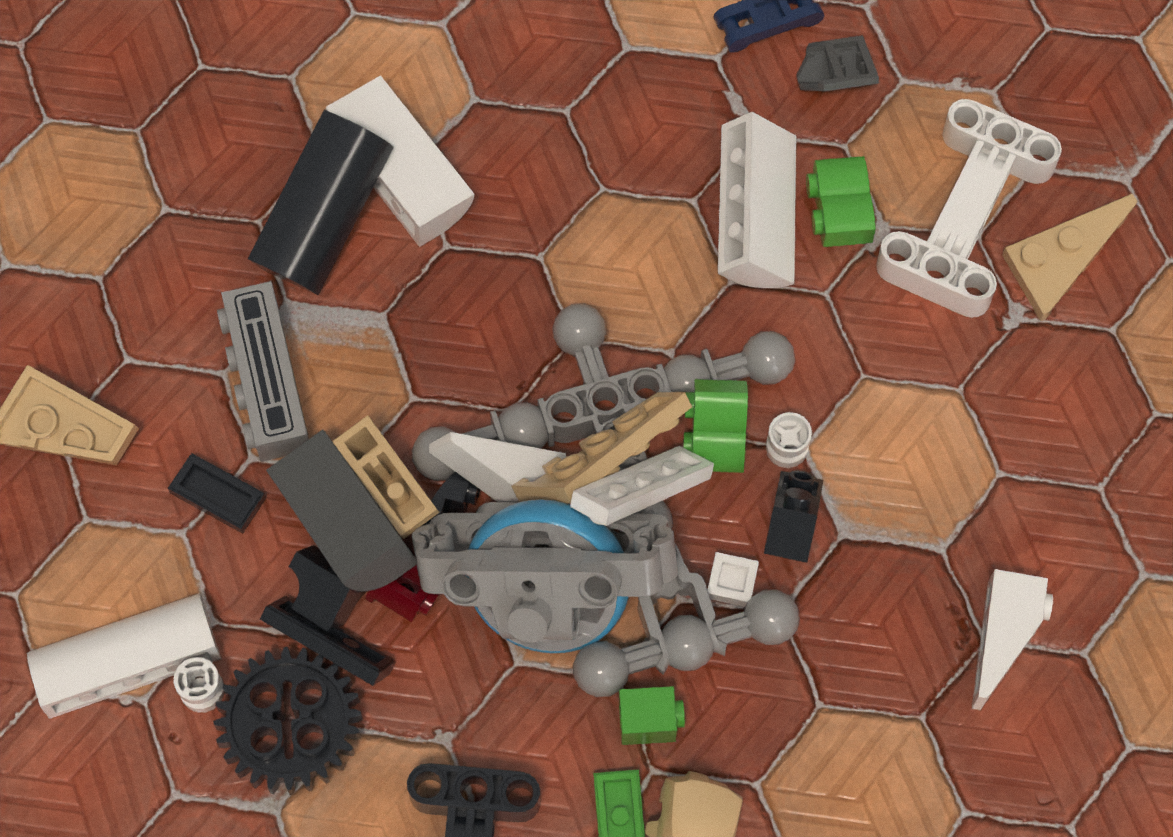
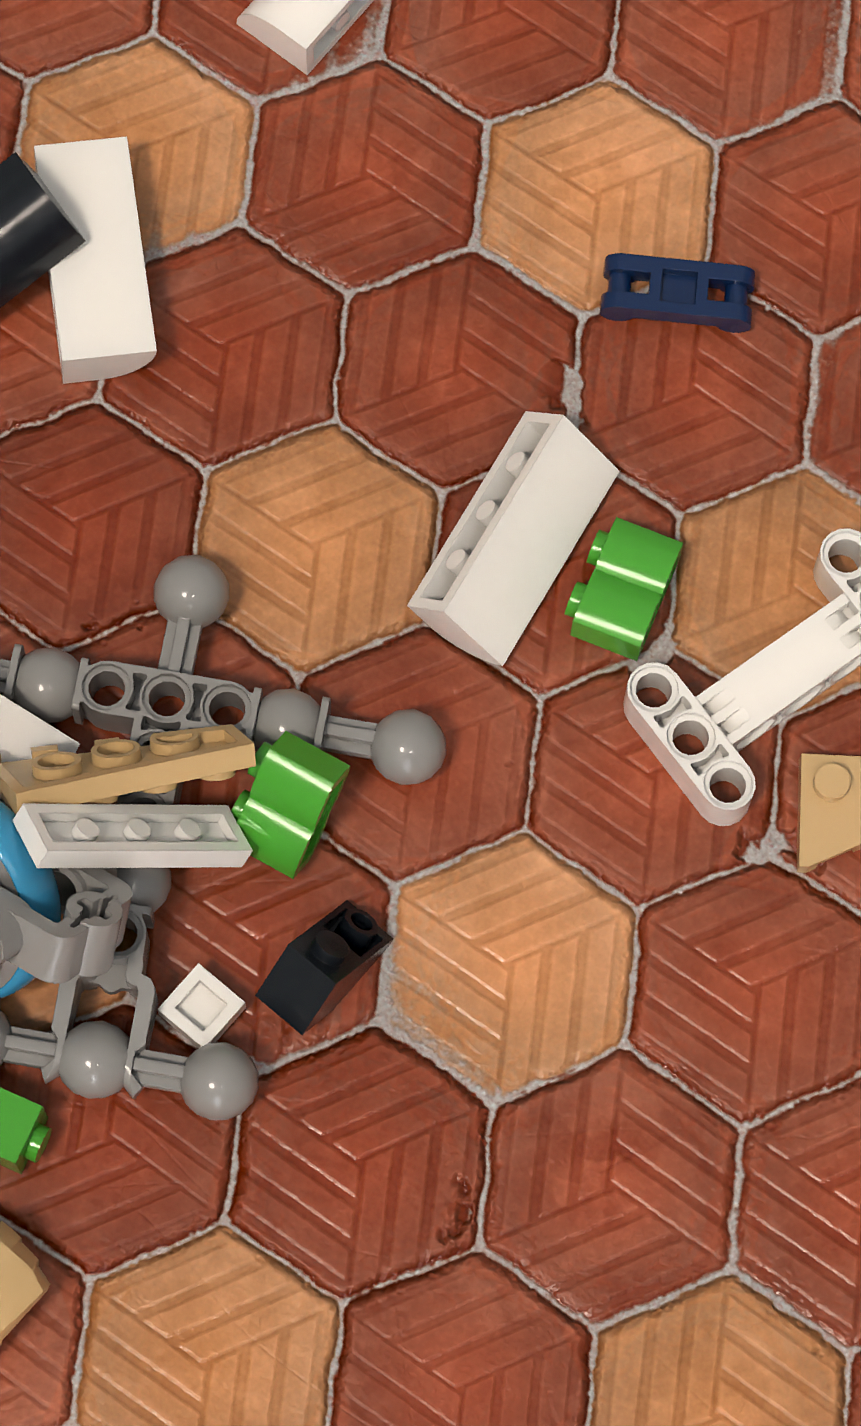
camera: 25 degrees right, 5 degrees up
white wheel [766,412,812,468] -> none
dark grey slope [796,35,879,91] -> none
white slope [972,569,1053,710] -> none

